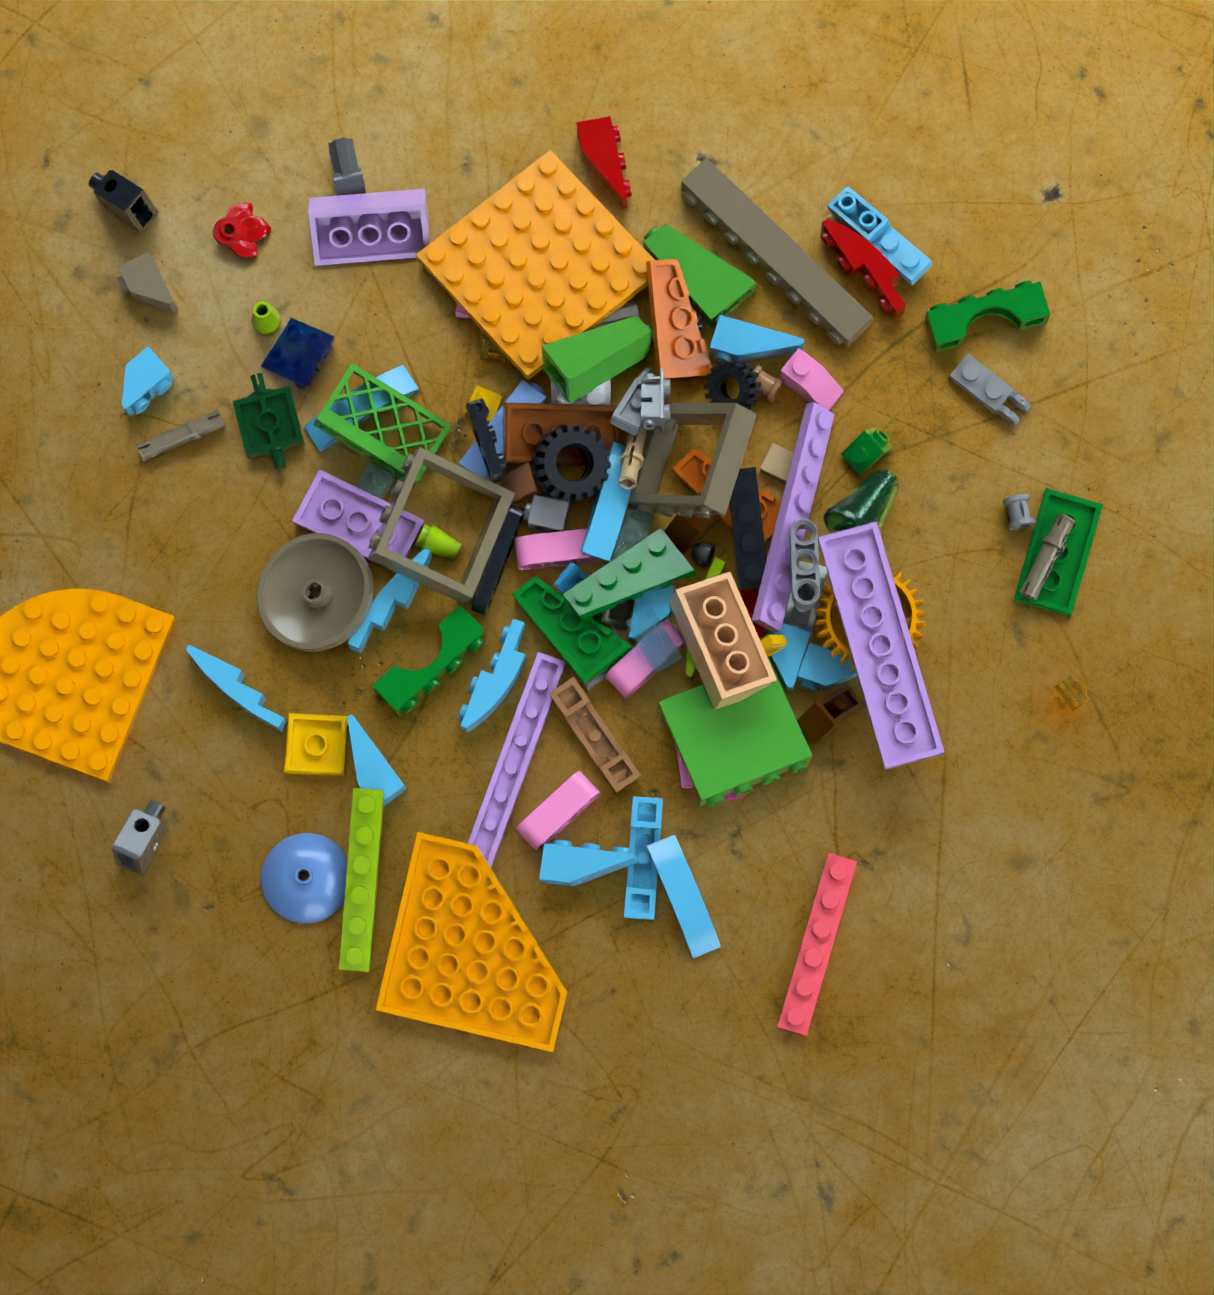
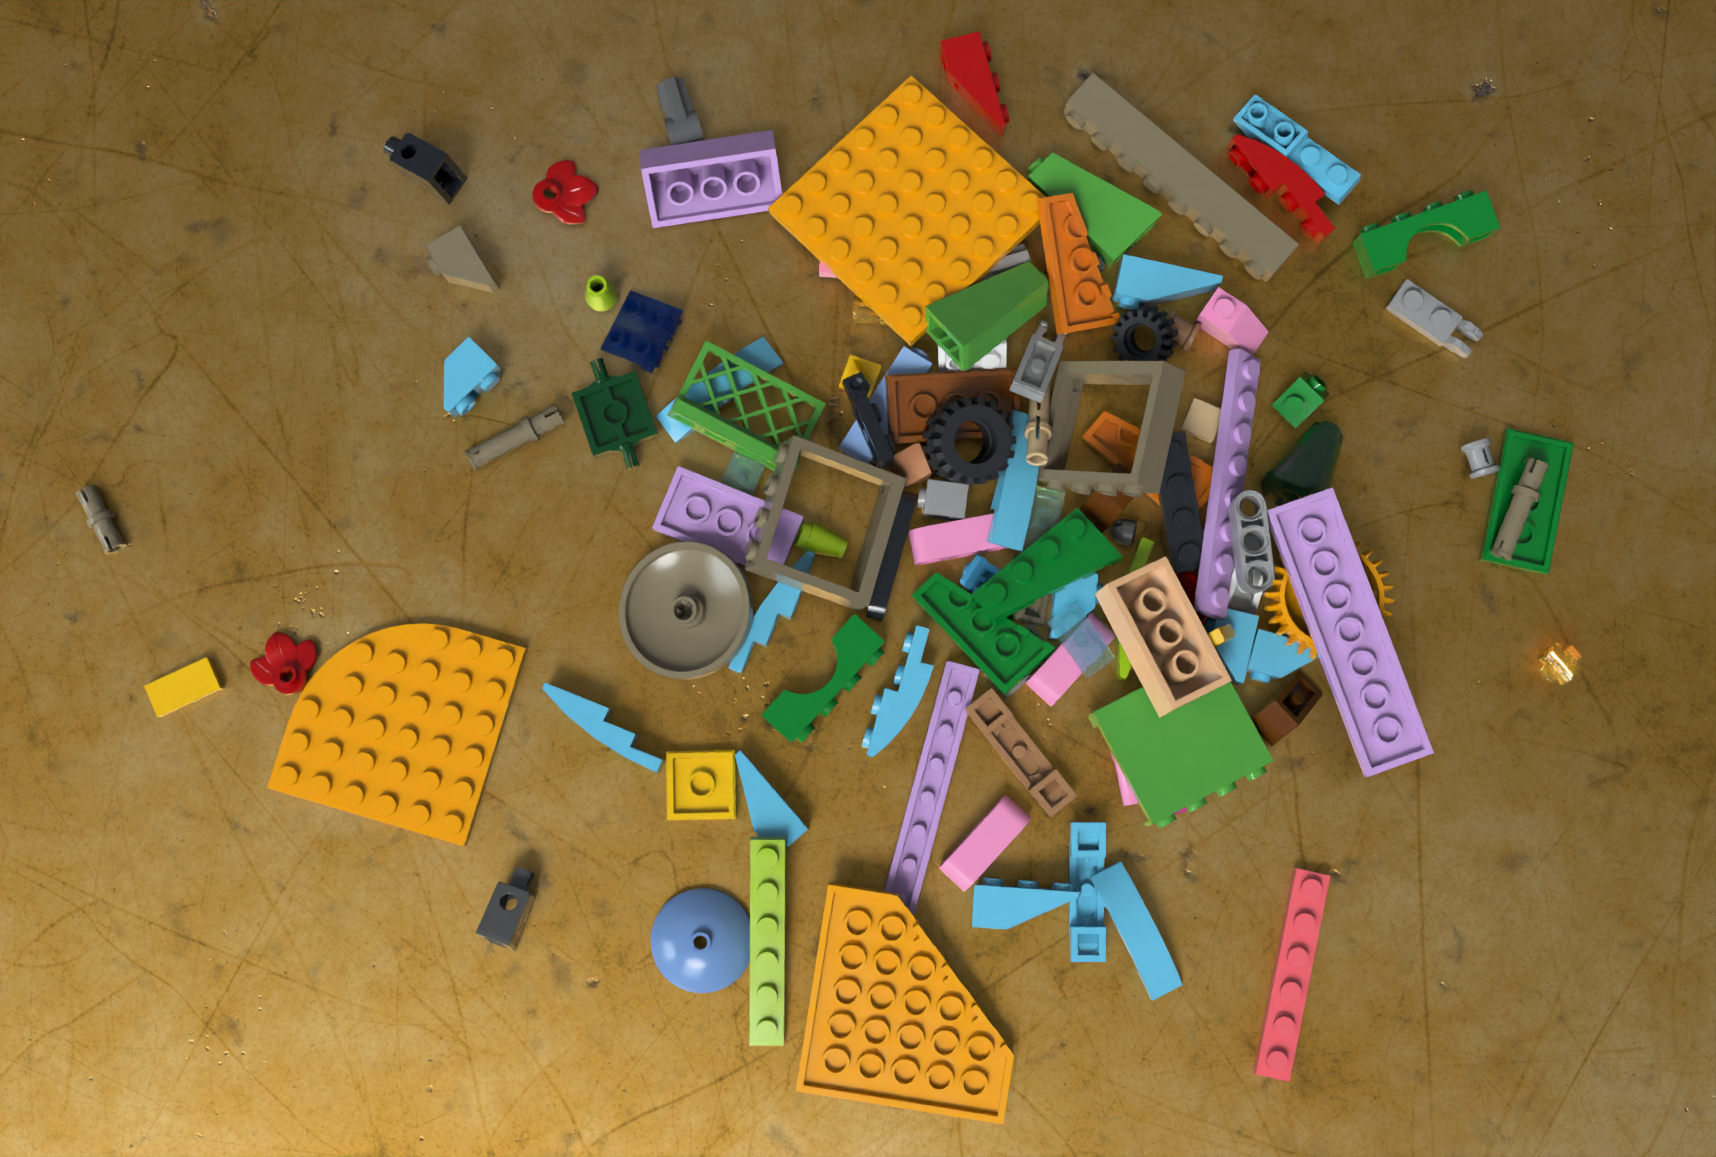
camera: 10 degrees left, 5 degrees up
light grey hinge [640,368,671,434] -> none

